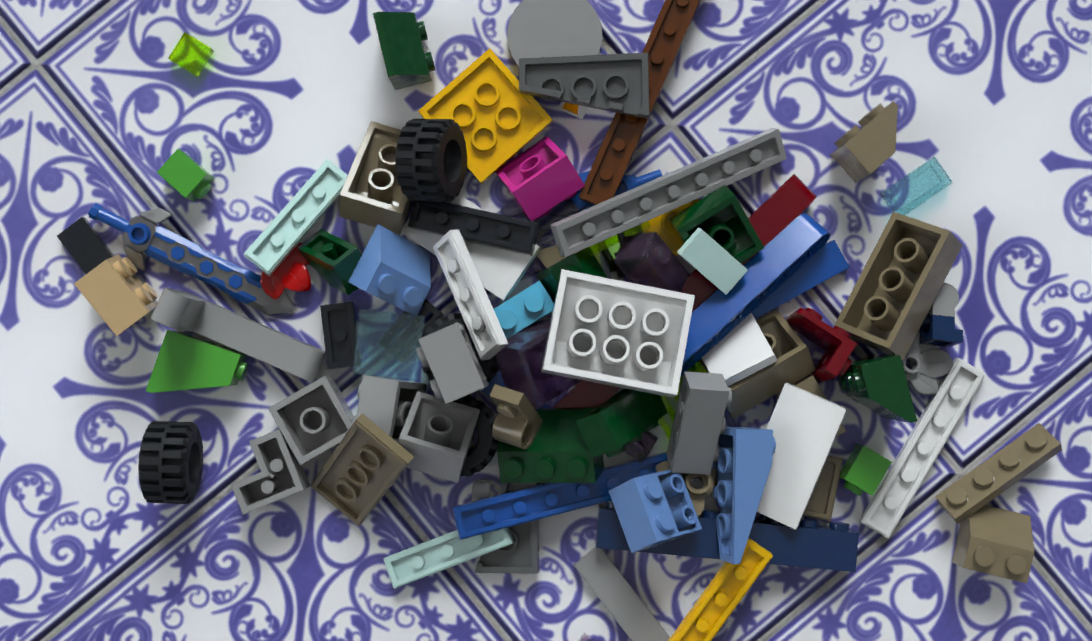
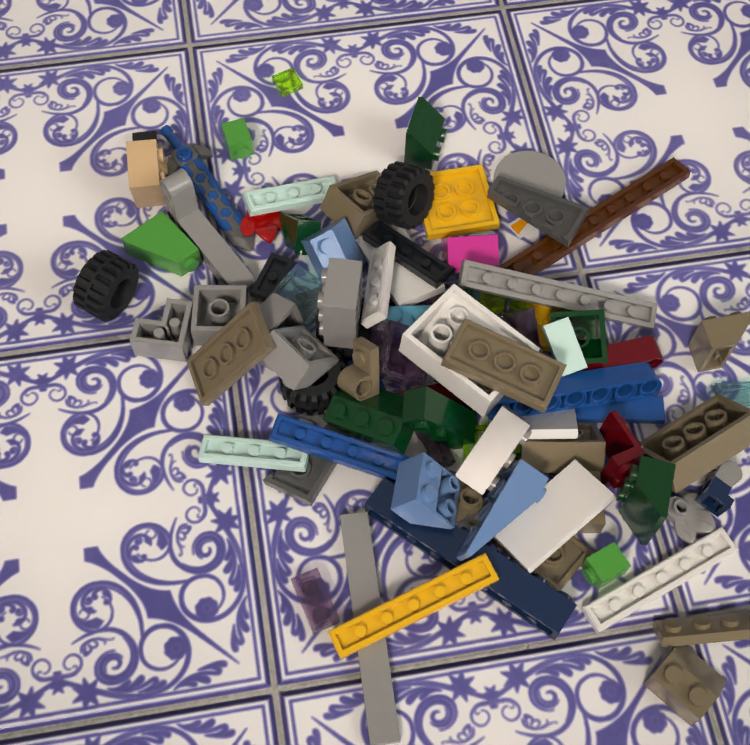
camera: 30 degrees right, 25 degrees down
none -> dark tan tile [441,318,567,413]

